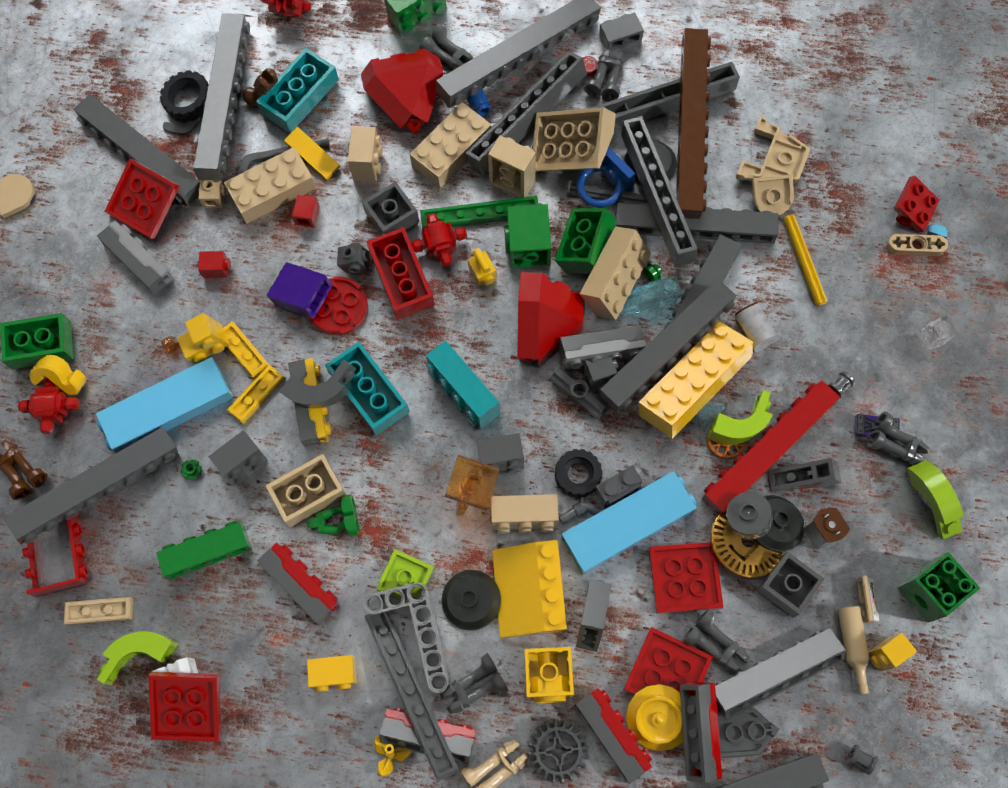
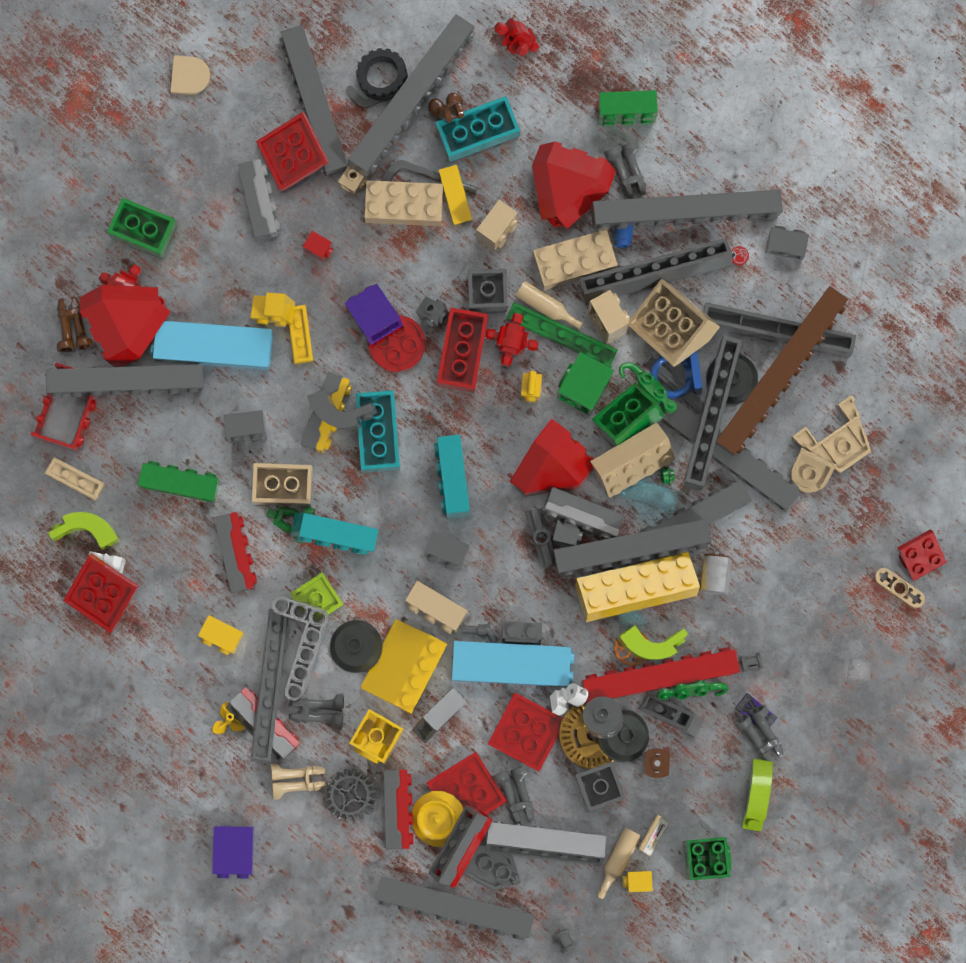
camera: 25 degrees right, 10 degrees up
yellow animal [29,355,86,395] -> none
clear orange hinge [161,336,179,354] -> none
green plate [181,459,202,480] -> none
yellow tile [227,364,286,424] -> none
red brick [292,194,320,228] -> none
clear orange tile [445,455,500,517] -> none
black tyre [555,449,602,498] -> none
dark grey piece [584,48,624,101] -> none
yellow axle [784,214,827,306] -> none
medium azure piece [926,224,949,239] -> none
none -> red panel [80,285,171,367]
none -> teal brick [290,513,379,555]
none -> tan piece [515,281,583,329]
none -> white leg [550,683,588,717]
none -> green piece [619,362,677,413]
none -> green piece [657,681,728,700]

